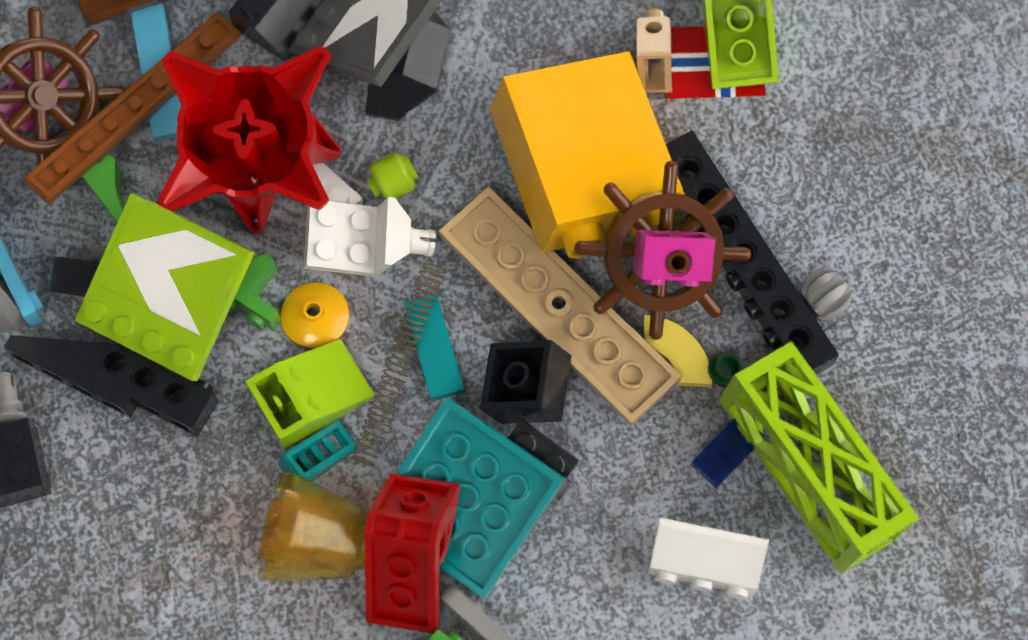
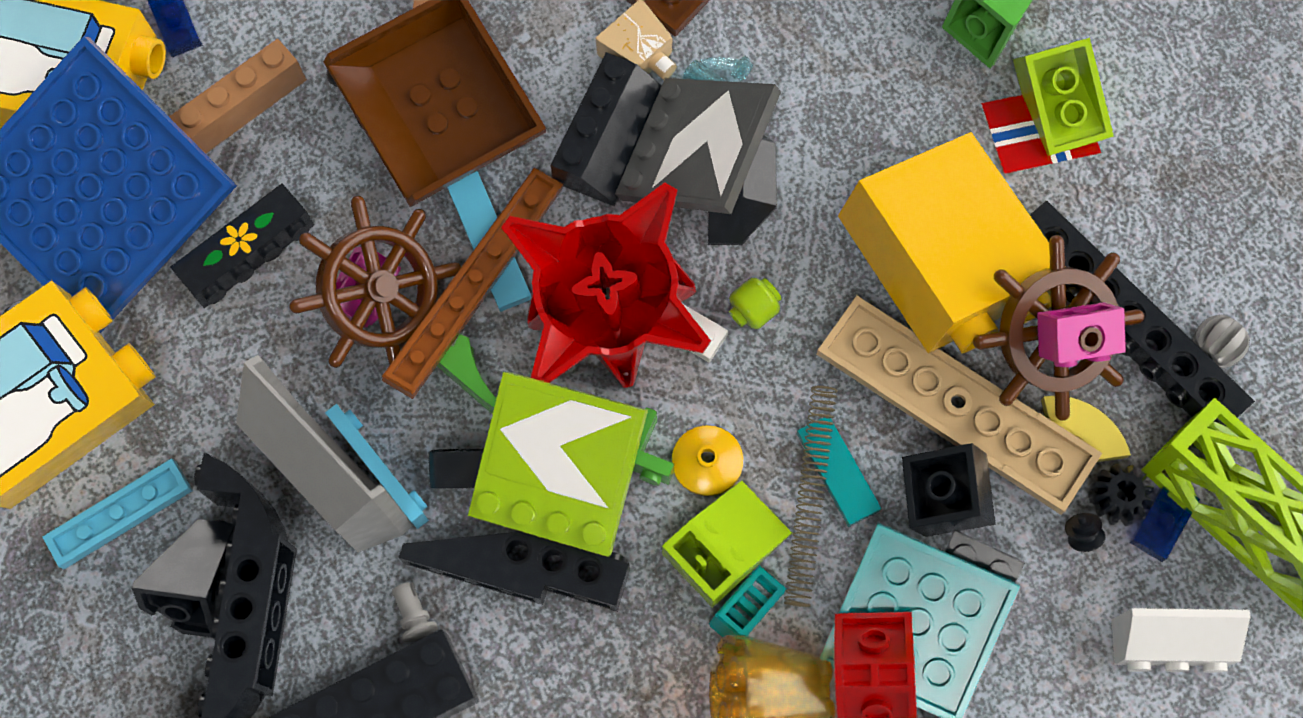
camera: 10 degrees left, 0 degrees up
white plate [303,197,436,277] -> none
tan torso [637,9,672,93] -> none
dark green plate [708,352,742,387] -> none
none -> black wheel [1065,513,1106,552]
none -> black gear [1089,464,1154,527]

